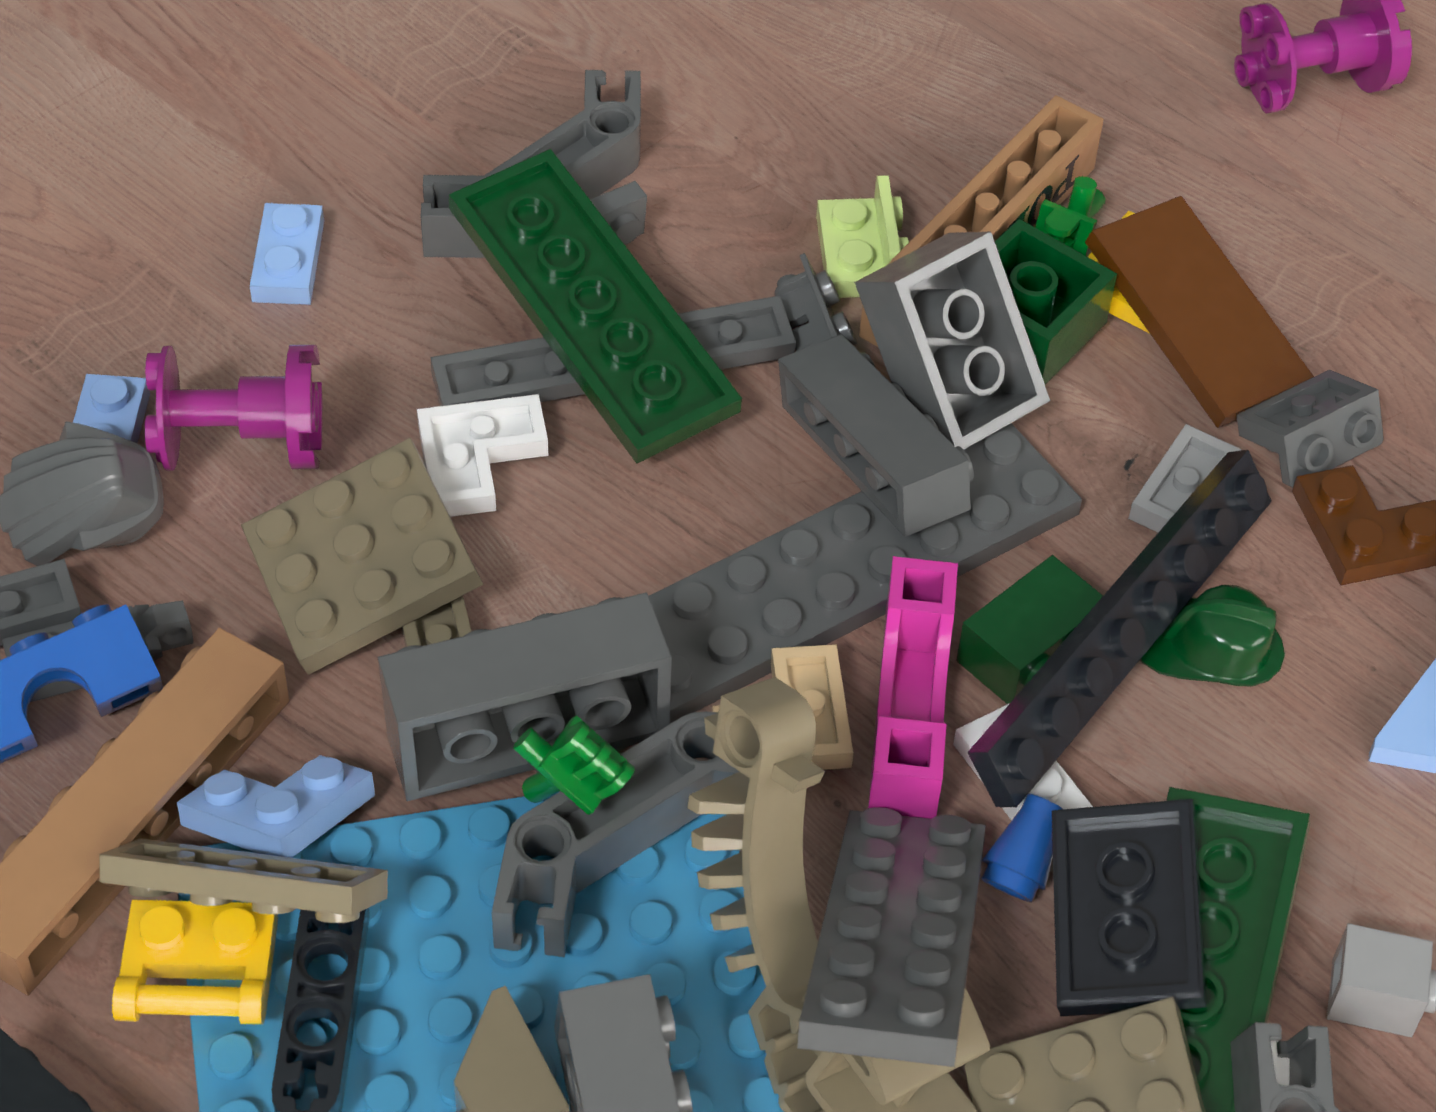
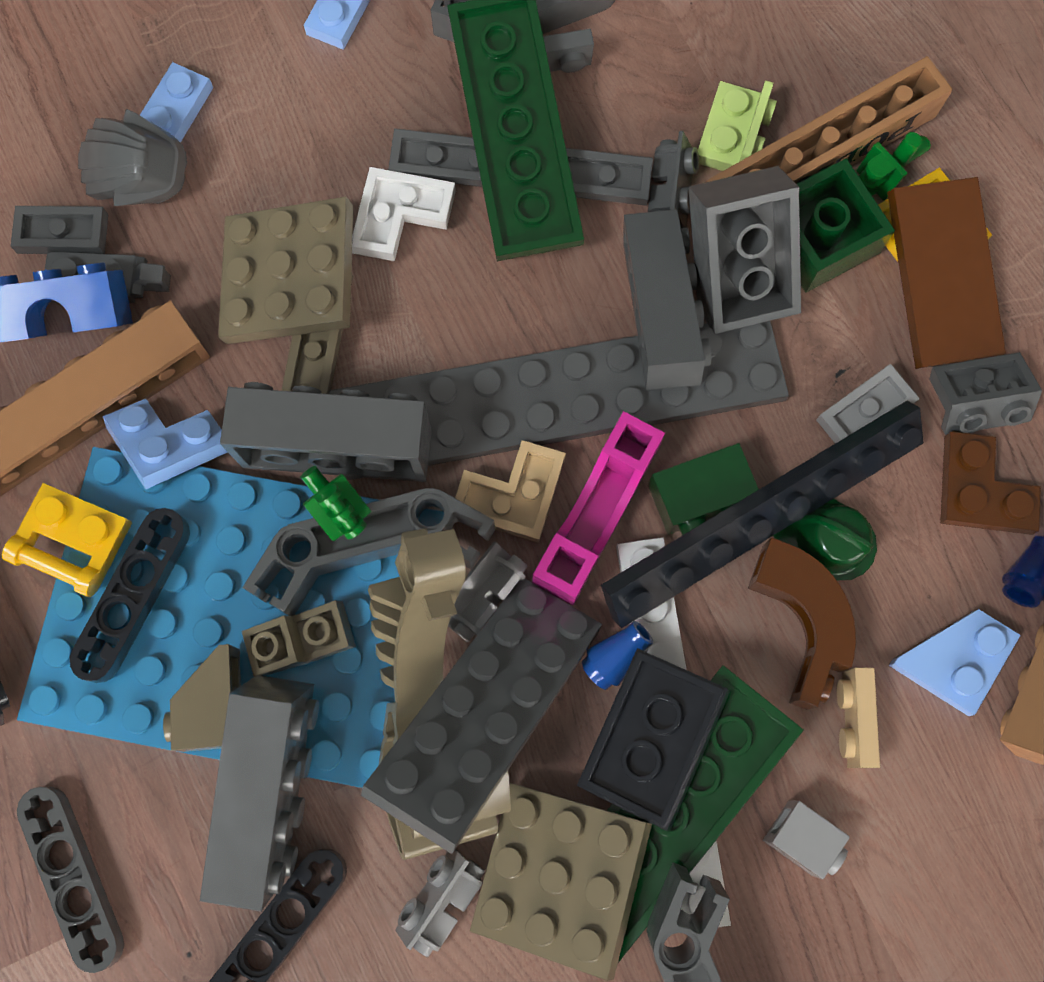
camera: 25 degrees right, 25 degrees up
dark tan plate [99,839,388,923] -> none
magenta piece [145,345,323,471] -> none
none -> dark tan slope [242,600,356,677]
none -> light grey hinge [448,542,528,642]
none -> reddish brown arch [748,538,856,710]
none -> tan plate [837,668,880,768]

